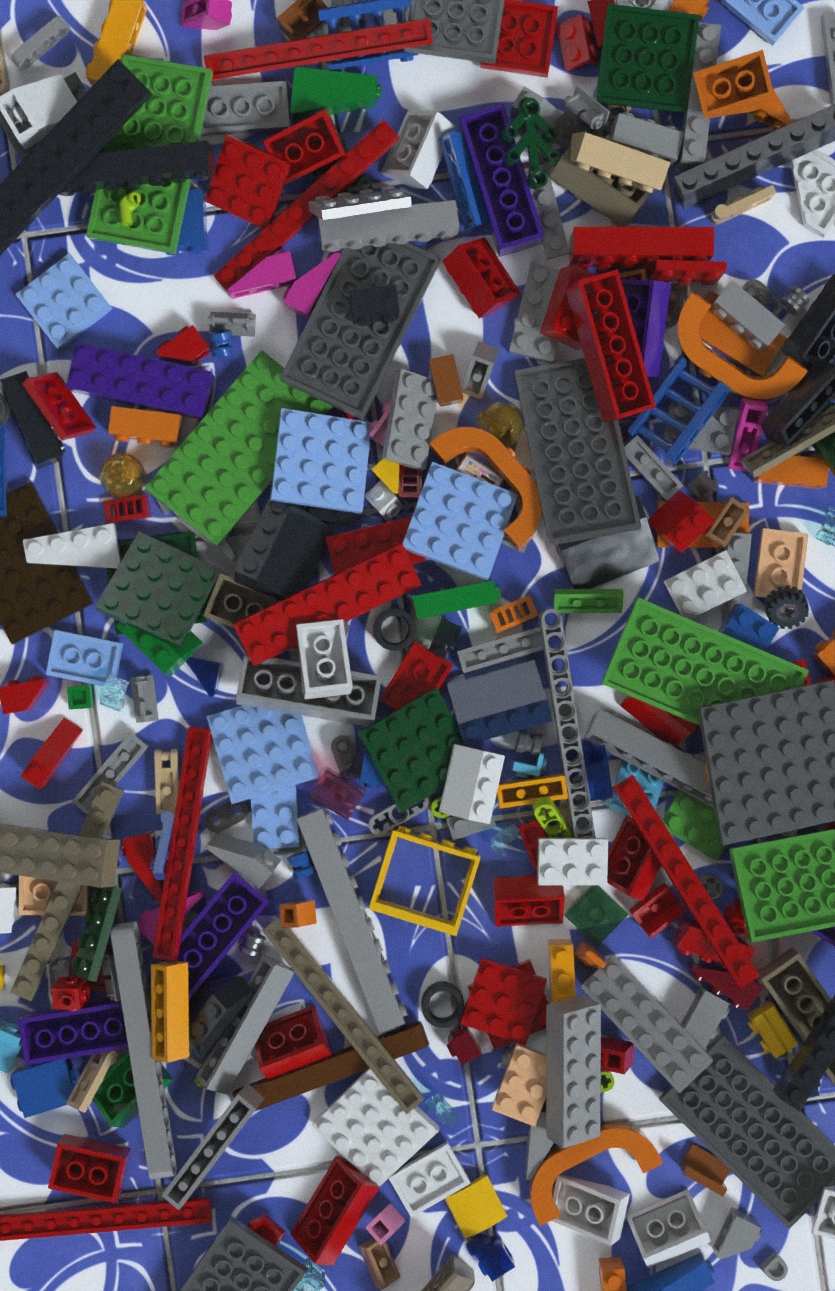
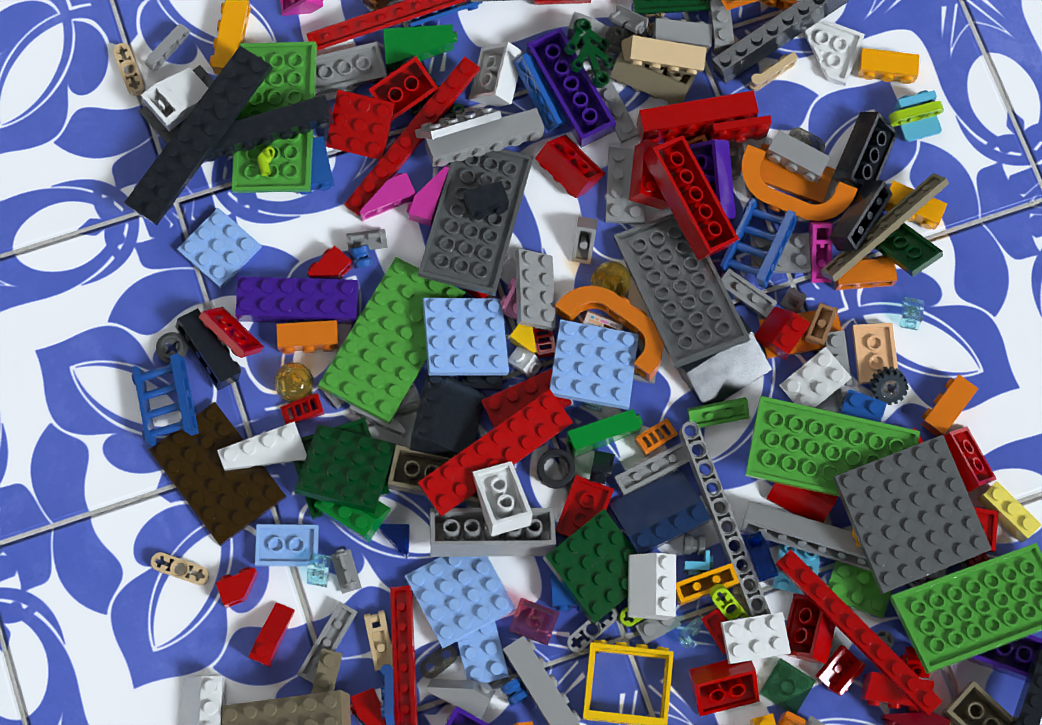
camera: 15 degrees left, 15 degrees down
green plate [67,685,93,710] -> none
clear smoke plate [331,735,362,780] -> none
dark orange hinge [429,354,463,407] -> none
flat silver wheel [780,286,810,316] -> none

